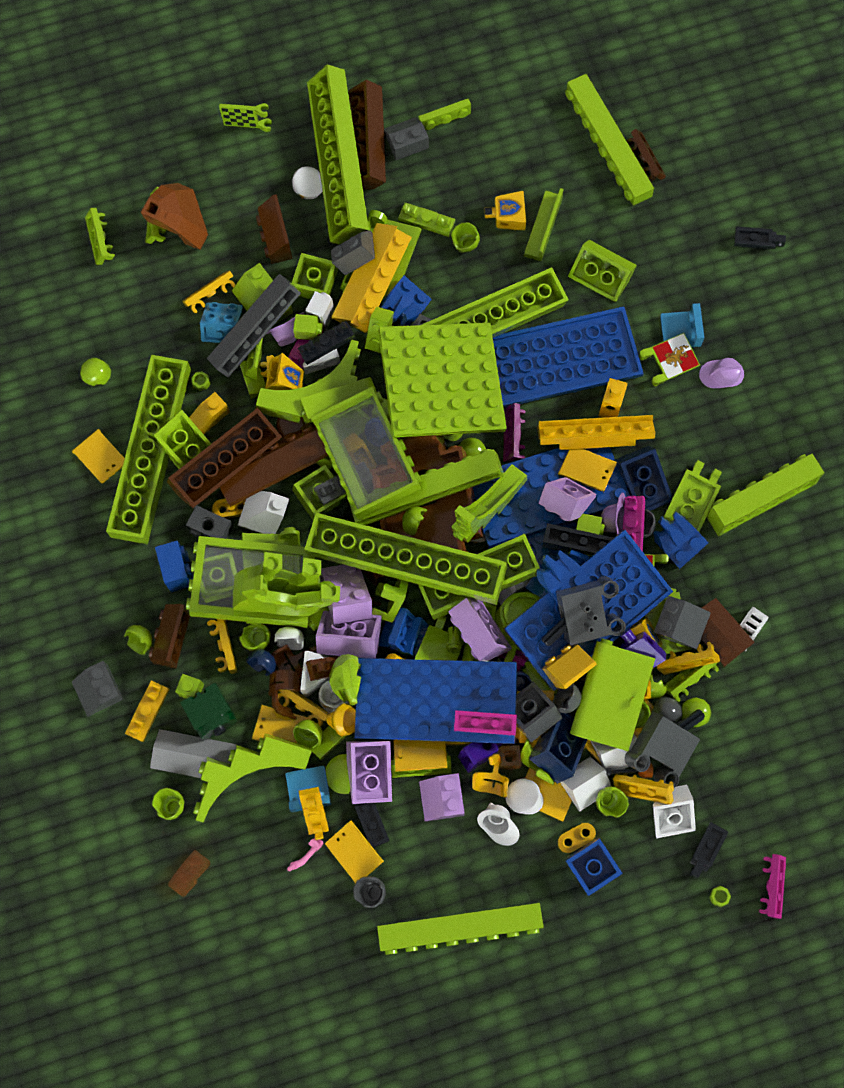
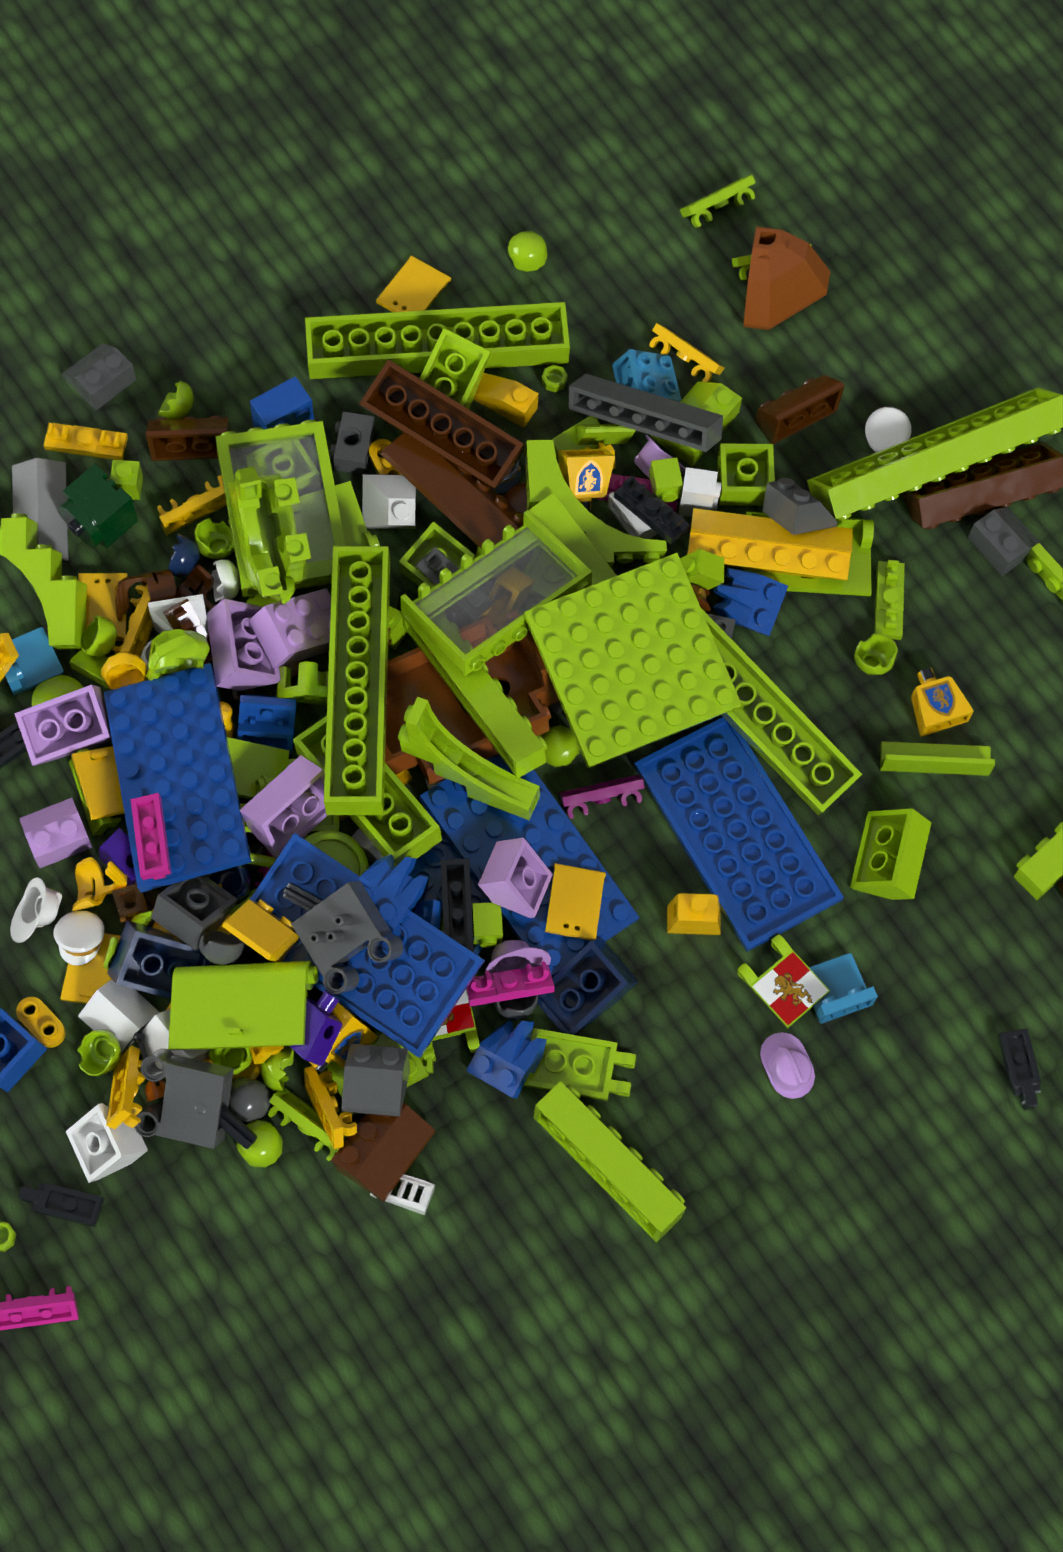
camera: 65 degrees right, 5 degrees down
lime flag [219,103,272,132] -> none
lime hair [402,506,427,535] -> none
yellow slope [537,415,655,450] -> none

